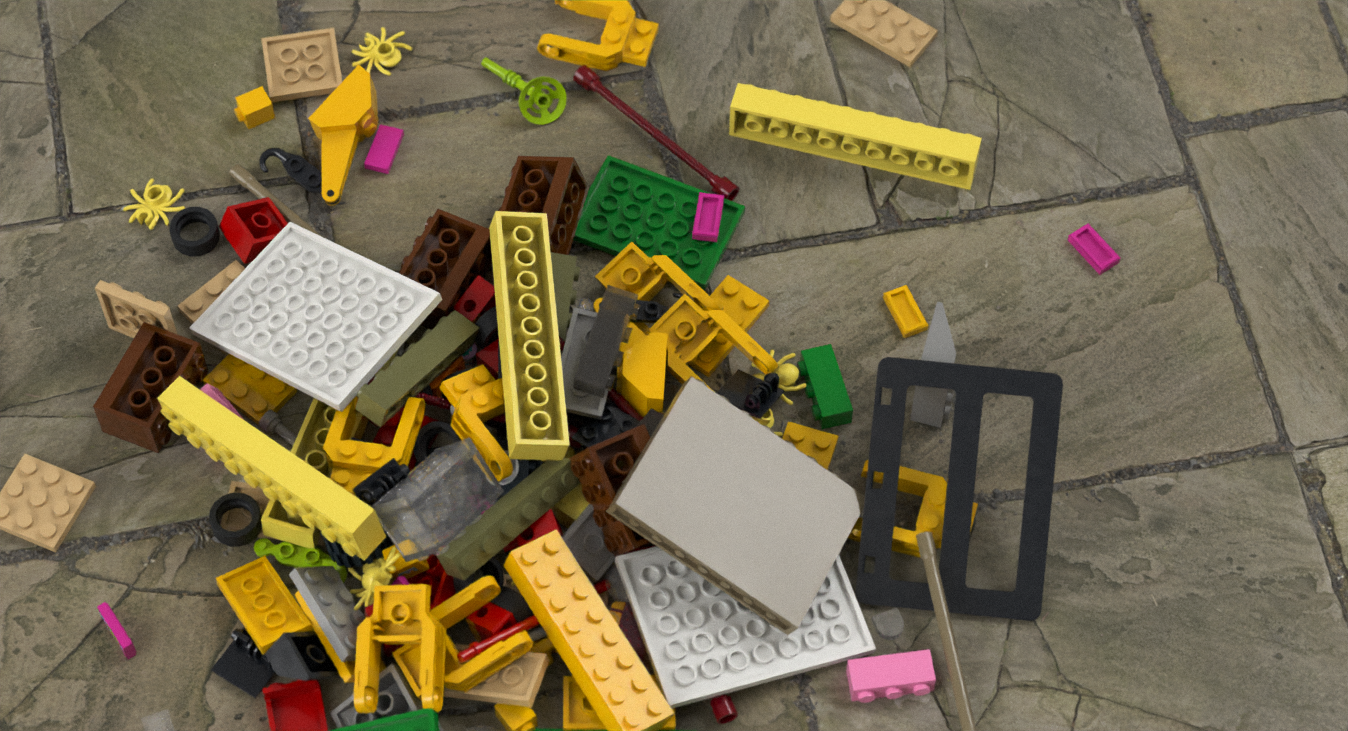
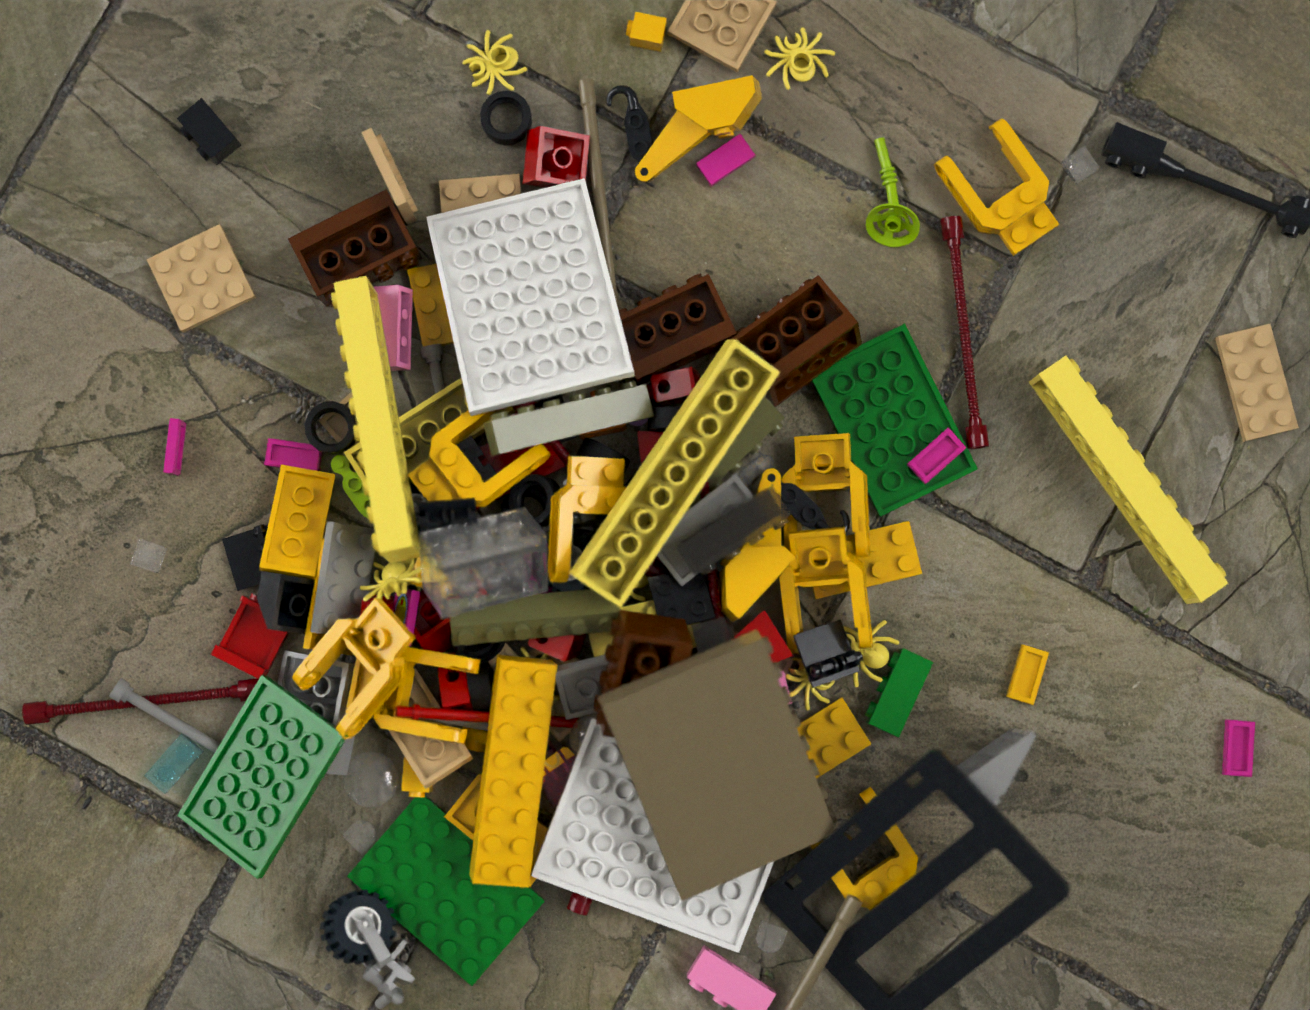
camera: 40 degrees right, 25 degrees up
none -> dark pink tile [264,438,322,471]

